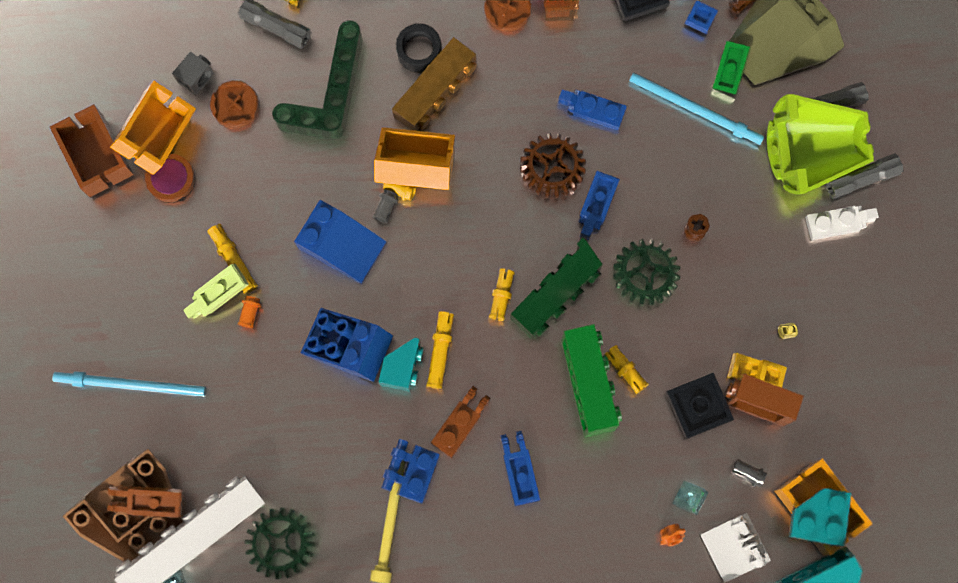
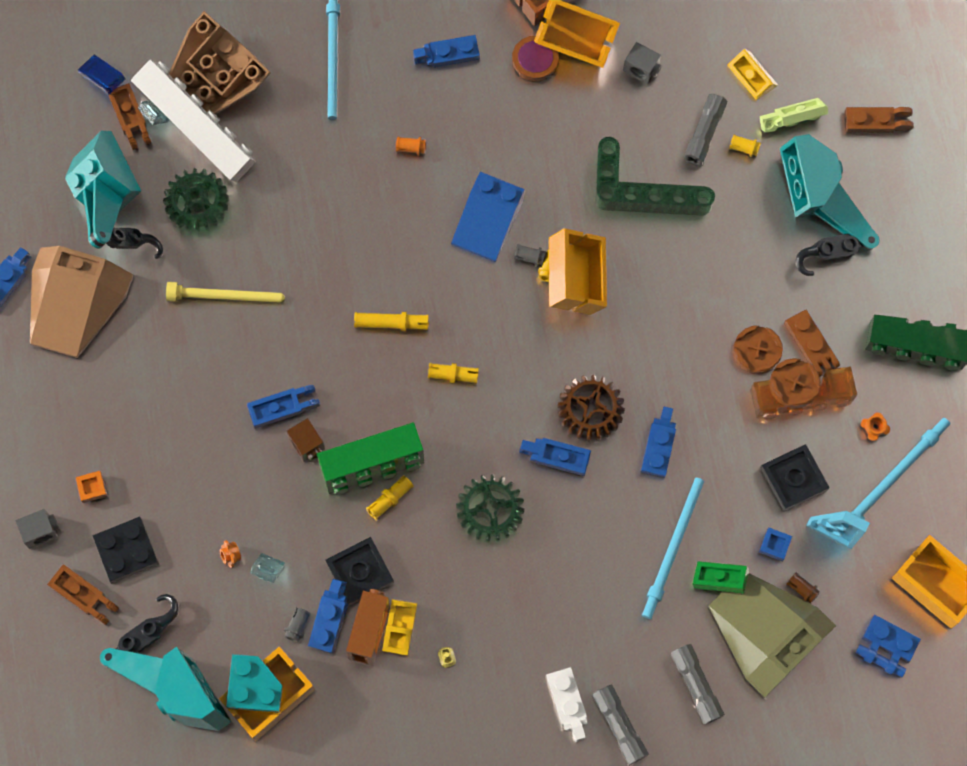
camera: 80 degrees right, 5 degrees down
dark orange hinge [107,486,183,518] -> none
yellowish green hinge [183,264,249,319] -> none
yellow pin [207,224,258,294] -> none
dark orange tile [210,80,259,129] -> none
blue slope [301,308,393,382] -> none
teal slope [378,338,424,392] -> none
blue plate [381,439,440,503] -> none
pearl gold brick [392,37,477,131] -> none
black tyre [396,23,442,72] -> none
dark orange hinge [431,386,491,458] -> none
dark green wedge [510,238,603,339] -> none
reddish brown bush [684,214,710,242] -> none
white hinge [701,512,771,583] -> none
lime cone [767,94,874,195] -> none
none -> reddish brown brick [286,418,325,462]
none -> blue hinge [308,579,349,653]
none -> blue hinge [413,35,480,68]

